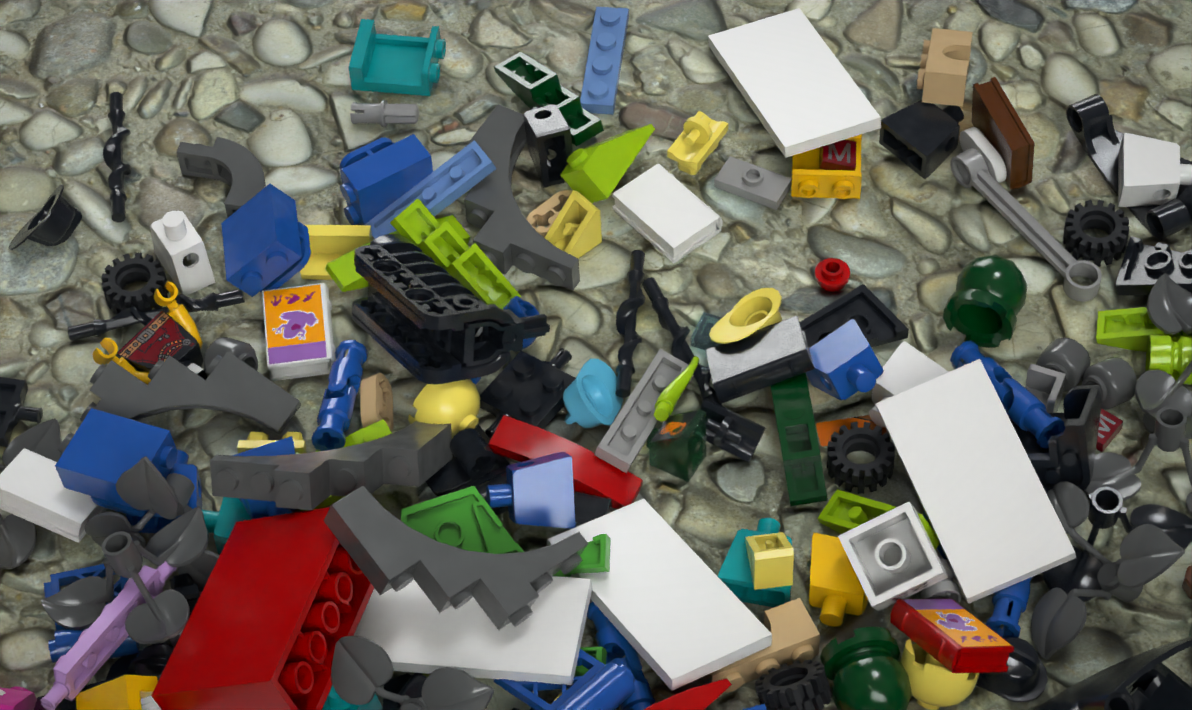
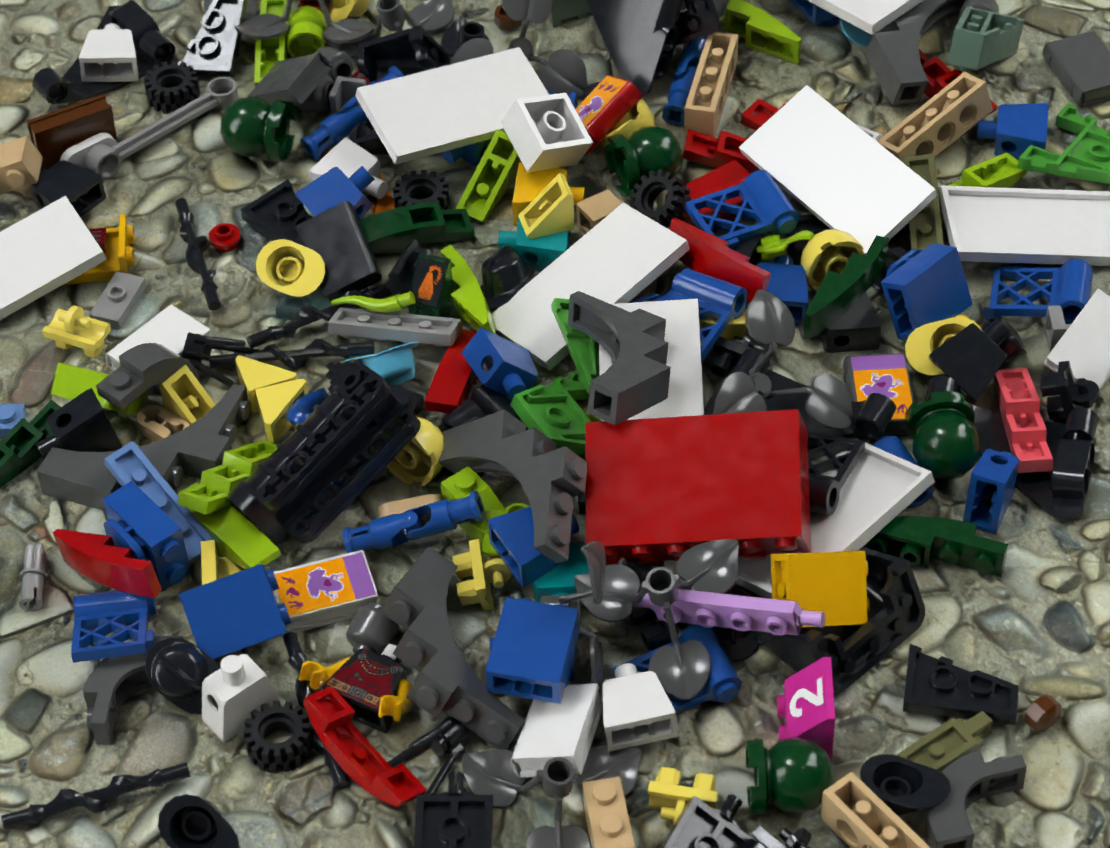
camera: 100 degrees left, 5 degrees down
none -> red slope [53,529,162,598]
none -> blue piece [71,590,157,663]
none -> dark grey arch [96,343,200,410]
none -> black piece [145,638,221,714]
none -> black piece [175,198,221,311]
none -> black plant [182,332,261,387]
none -> light yellow slope [235,355,298,414]
none -> dark grey piece [247,53,332,106]
none -> light yellow slope [255,379,309,444]
none -> red slope [303,686,427,807]
none -> black plant [388,716,467,795]
none -> lime slope [440,244,497,335]
none -> black piece [480,245,535,310]
none -> white torso [602,663,678,752]

